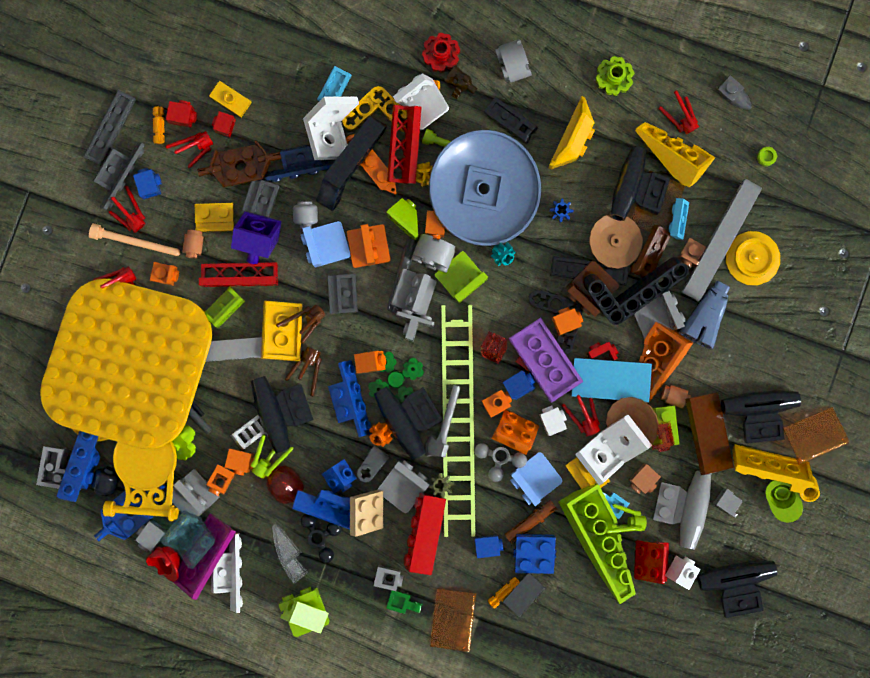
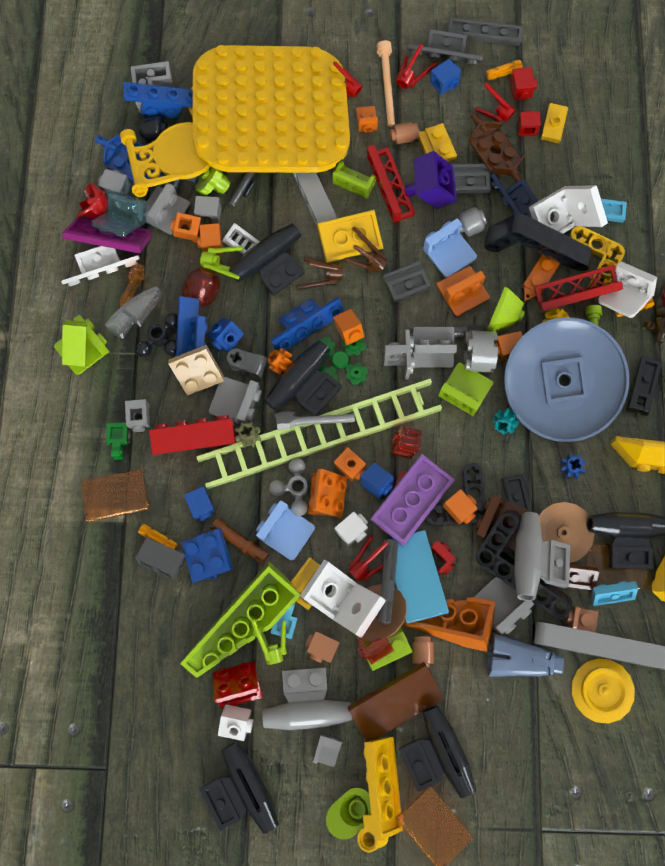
camera: 75 degrees right, 10 degrees down
none -> clear orange piece [119,263,145,308]
none -> light grey panel [194,196,222,224]
none -> dark grey axle [378,540,398,624]
none -> light grey plate [514,512,570,601]

